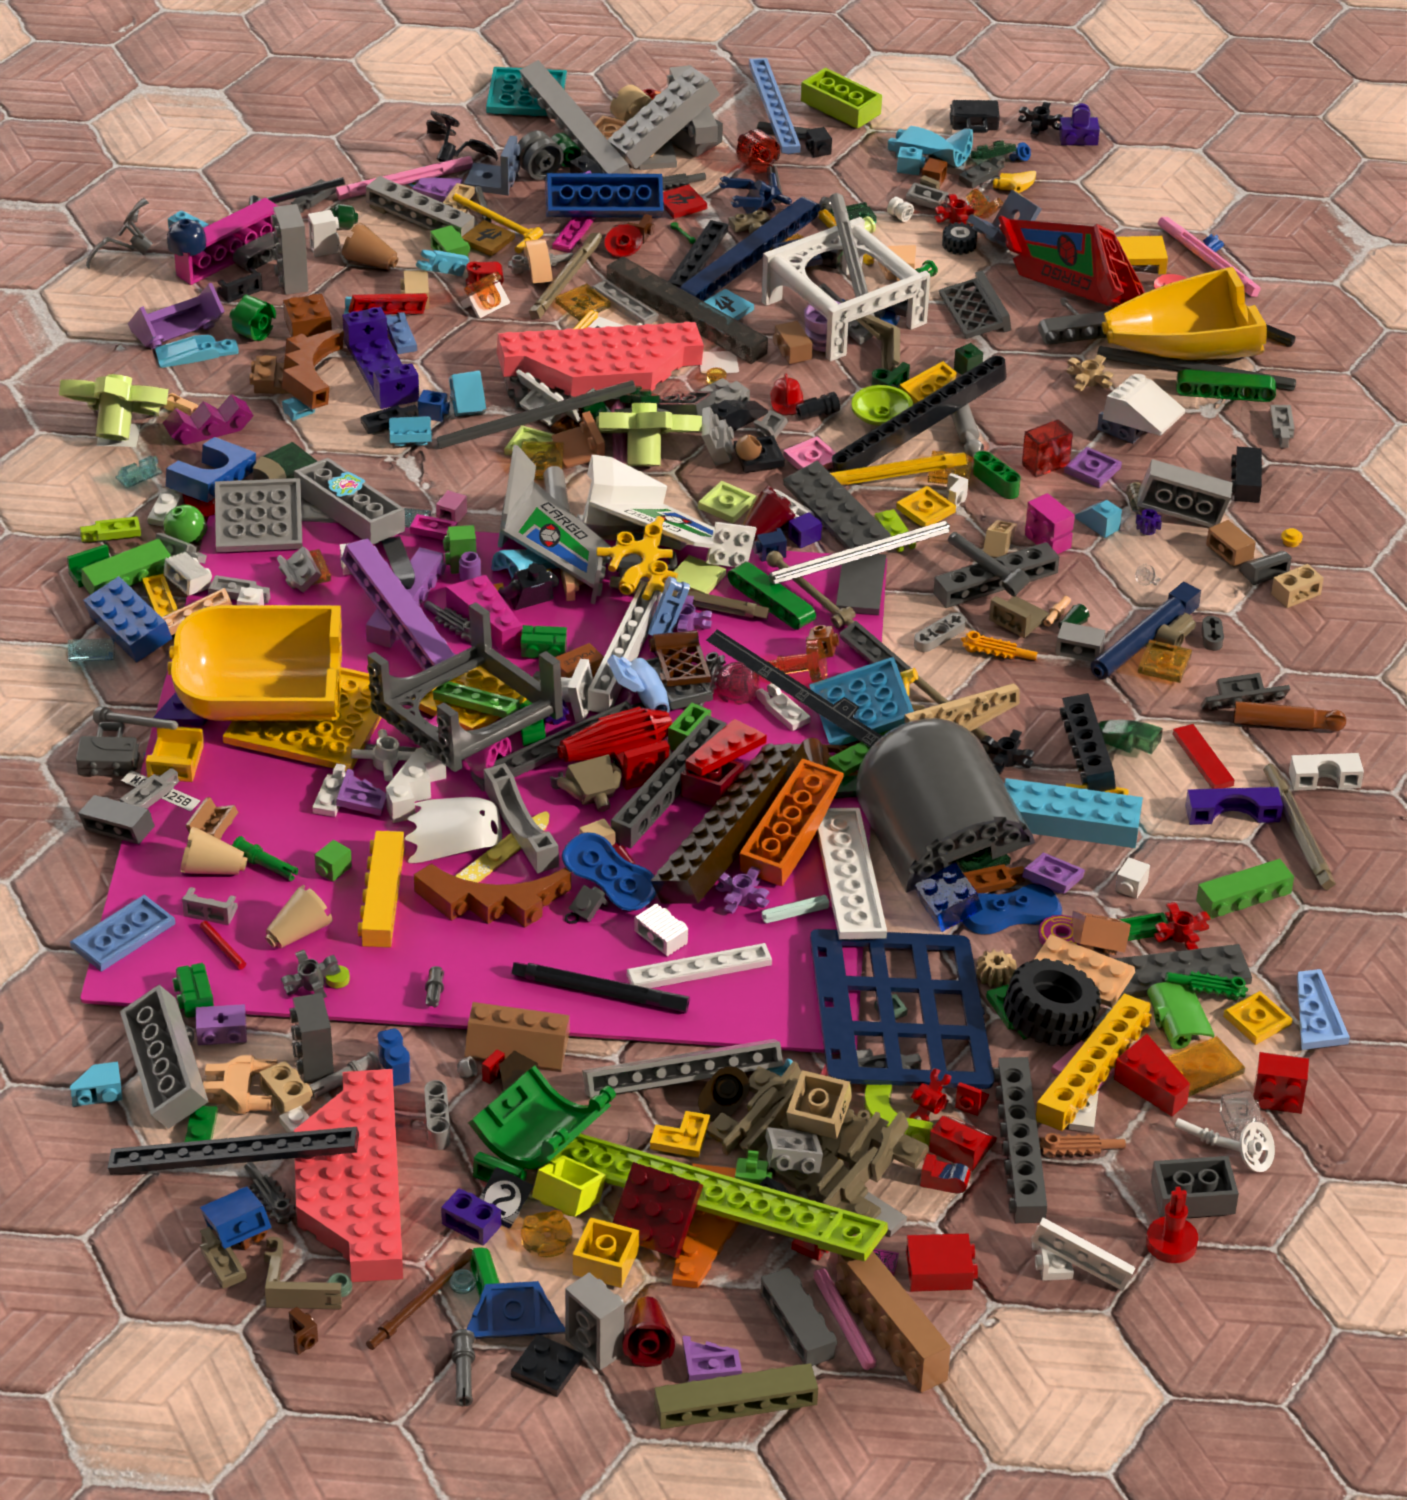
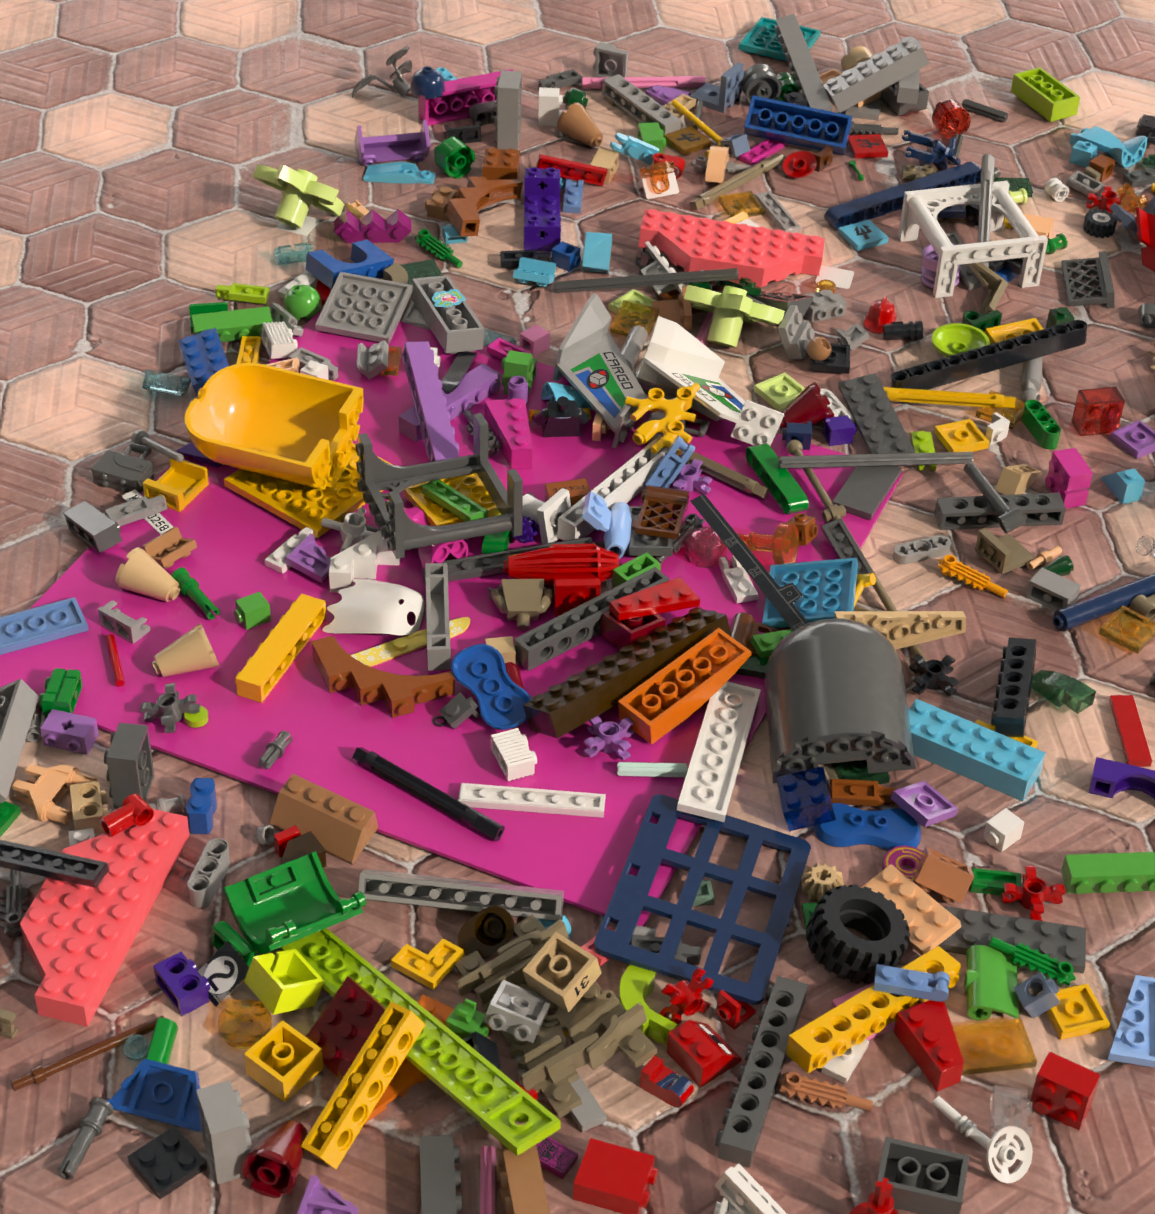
camera: 20 degrees right, 0 degrees up
black bar [249,177,345,205] -> none
sand green plate [327,1273,352,1298] -> none
black plant [426,110,498,162] -> none
green brick [521,625,567,658] -> none
clear smoke brick [606,256,768,364] -> none
black plate [668,220,729,292] -> none
yellowish green tile [674,555,726,594] -> none
black slope [711,400,768,432] -> none
medium blue plate [749,58,801,155] -> none
medium nougat brick [773,321,813,364] -> none
bright pink plate [783,437,836,470] -> none
black brick [805,127,832,158] -> none
none -> red piece [99,794,154,837]
none -> yellow brick [301,1001,426,1169]
none -> green piece [414,229,463,268]
none -> light grey plate [593,42,629,78]
none -> sand blue brick [720,134,750,157]
none -> medium blue plate [873,964,950,1002]
none -> sand blue brick [1014,972,1061,1018]

